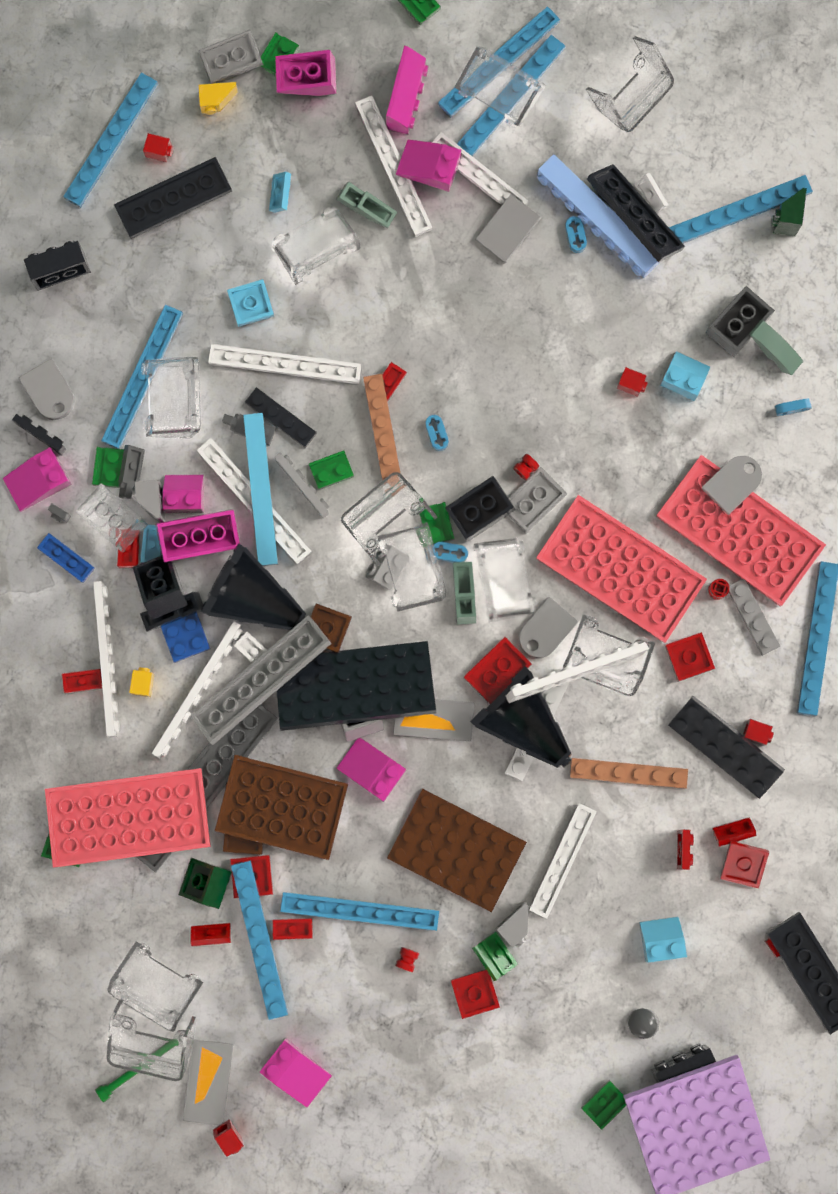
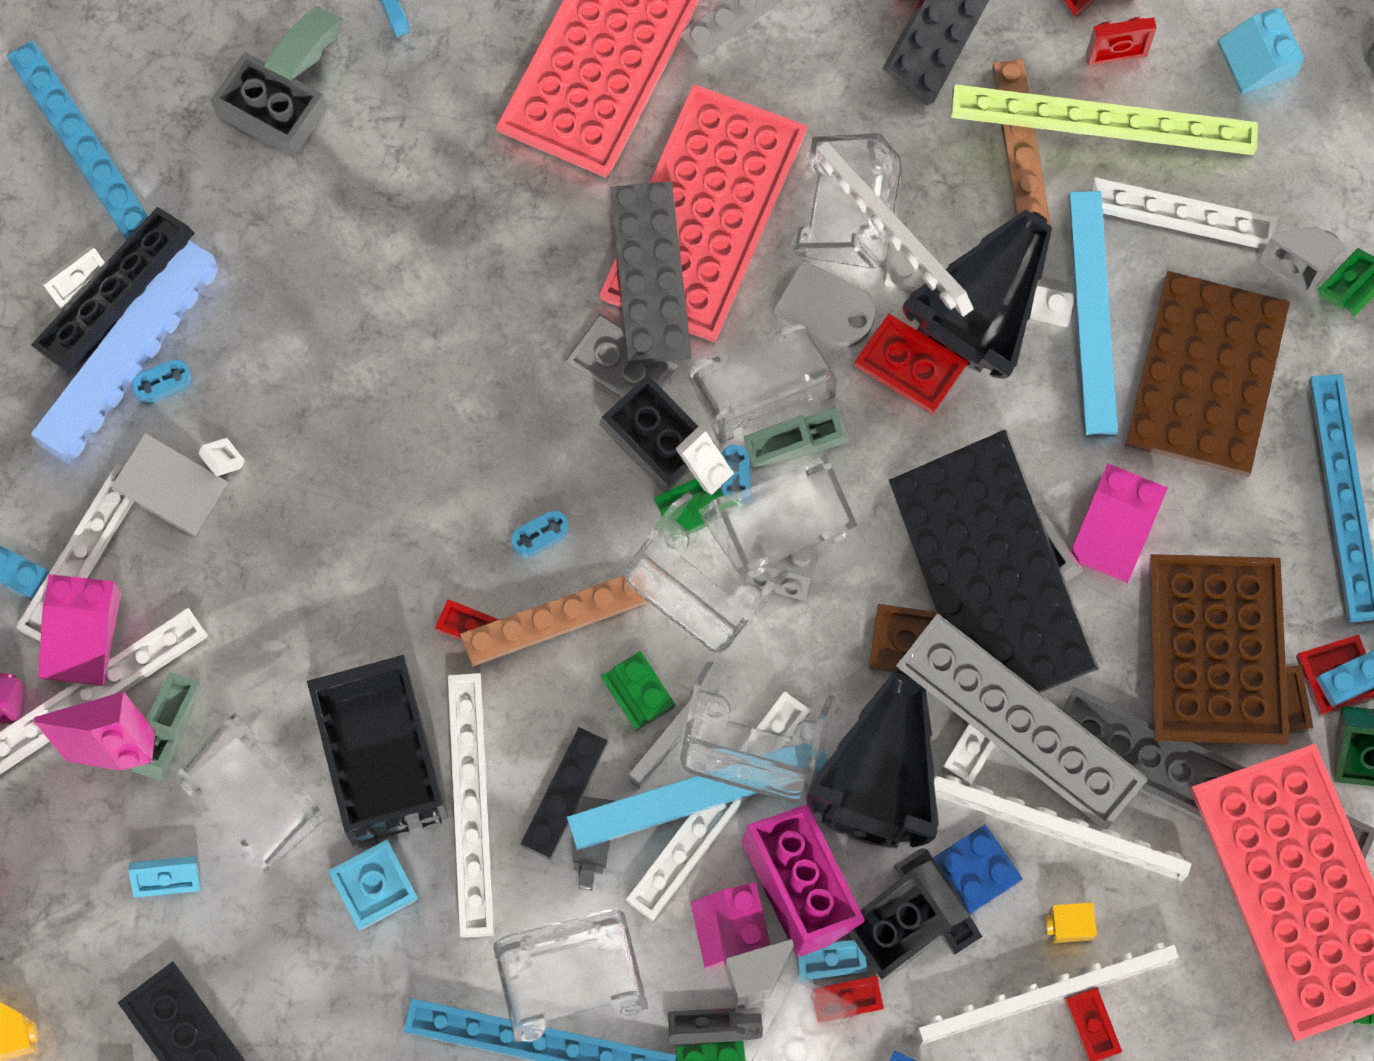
camera: 100 degrees left, 10 degrees down
light grey tile [394,699,474,741] -> none
red wheel [513,454,539,480] -> none
red brick [617,367,648,397] -> none
medium azure slope [660,351,710,401] -> none
red plate [665,632,715,682] -> none
light grey tile [701,456,762,515] -> none
red wheel [708,579,730,600] -> none
dark green slope [771,188,807,236] -> none
none -> dark pink slope [34,691,155,771]
none -> white plate [198,438,245,477]
none -> black container [307,655,448,848]
none -> dark grey plate [610,181,691,365]
none -> white plate [676,427,734,495]
none -> clear windscreen [680,661,836,803]
none -> yellowish green plate [950,84,1258,155]
none -> medium azure tile [1069,191,1118,436]

